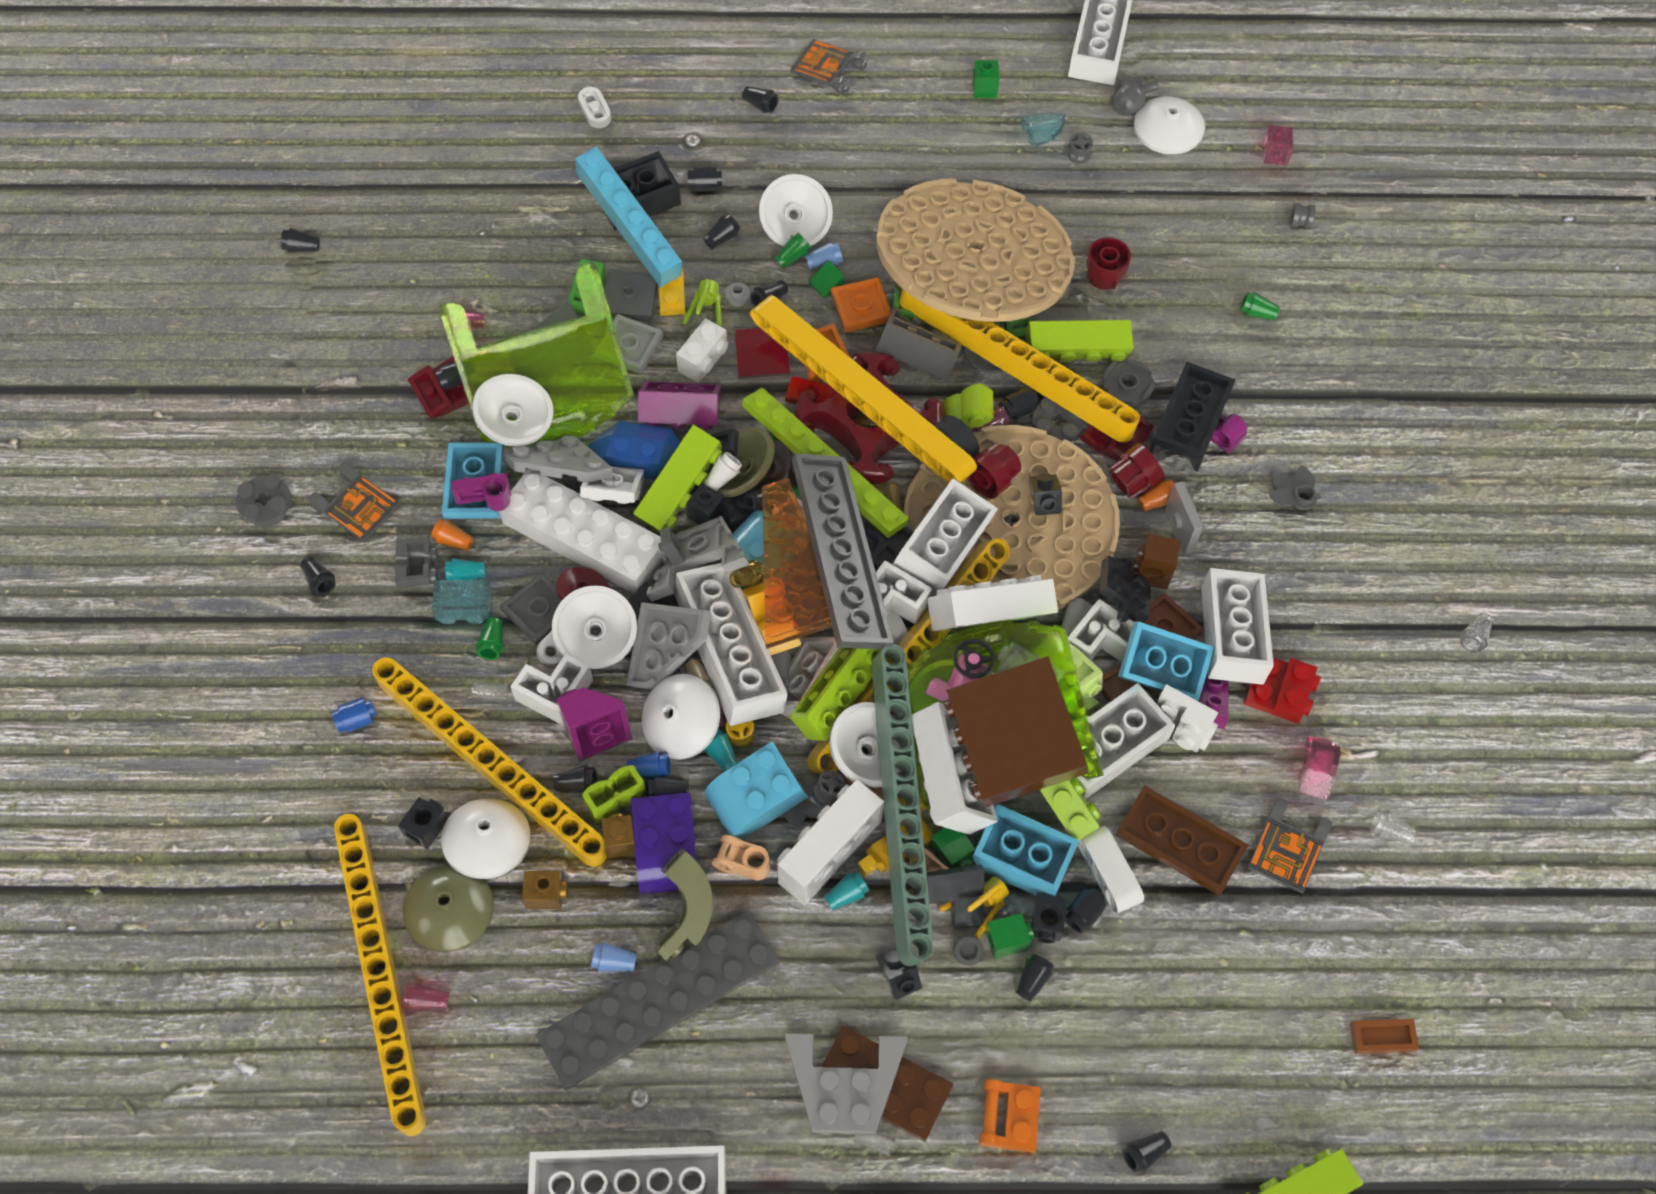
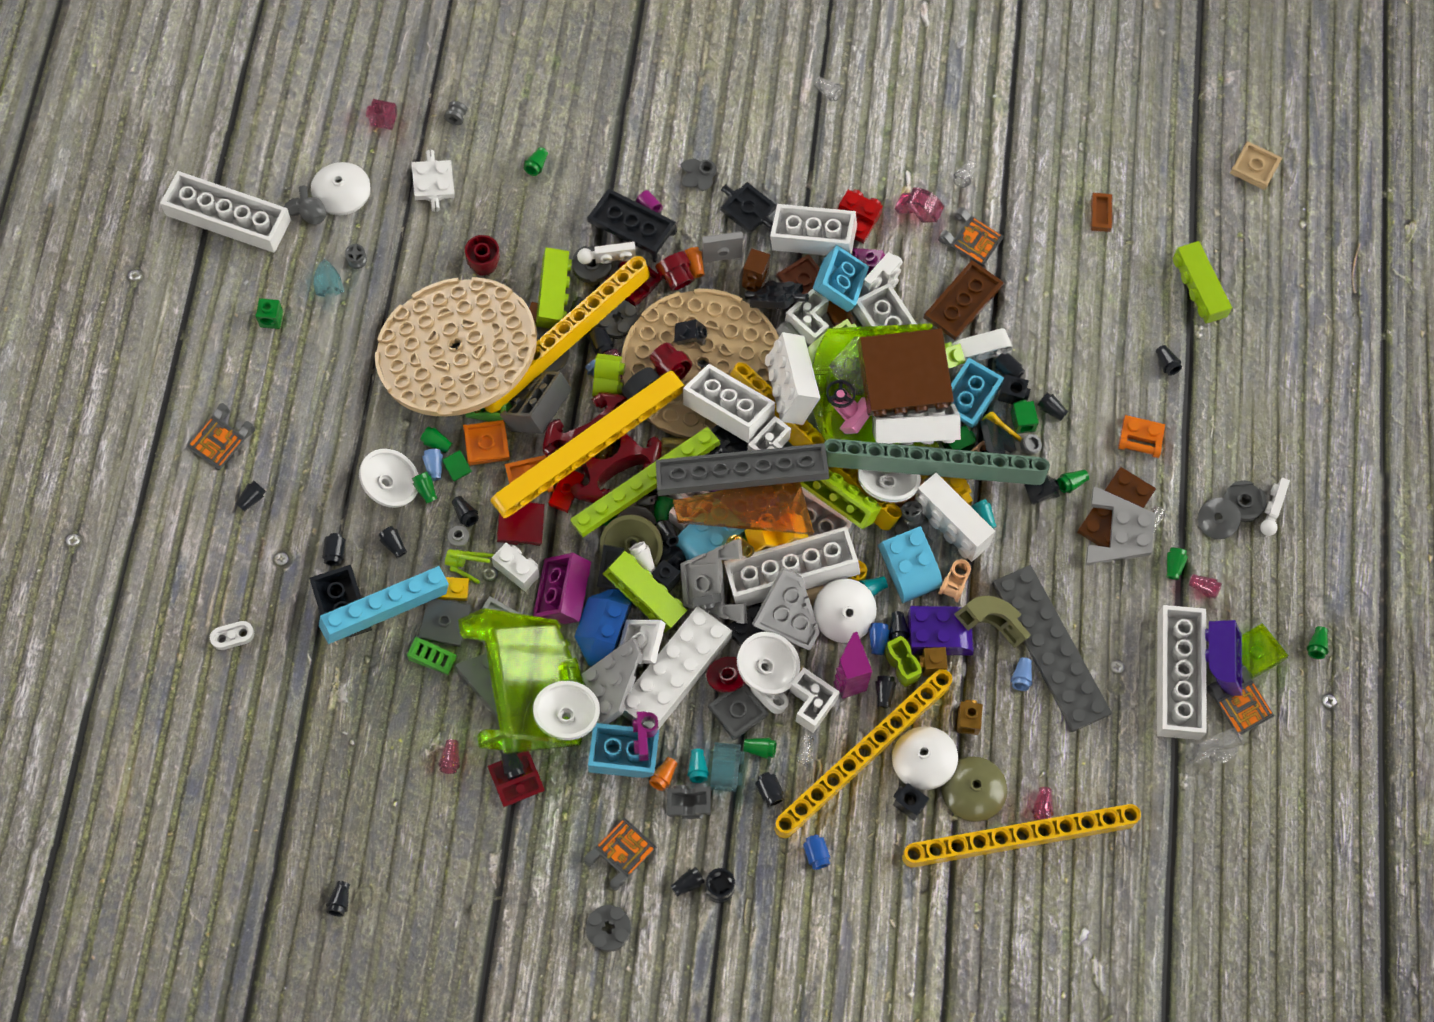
camera: 85 degrees left, 5 degrees up
none -> white plate [412,150,454,212]
none -> green cone [420,426,453,454]
none -> white plate [577,242,636,264]
none -> black wheel [705,868,735,903]
none -> black plate [721,182,776,234]
none -> black brick [755,772,784,807]
none -> green cone [1057,469,1089,493]
none -> green cone [1166,547,1188,580]

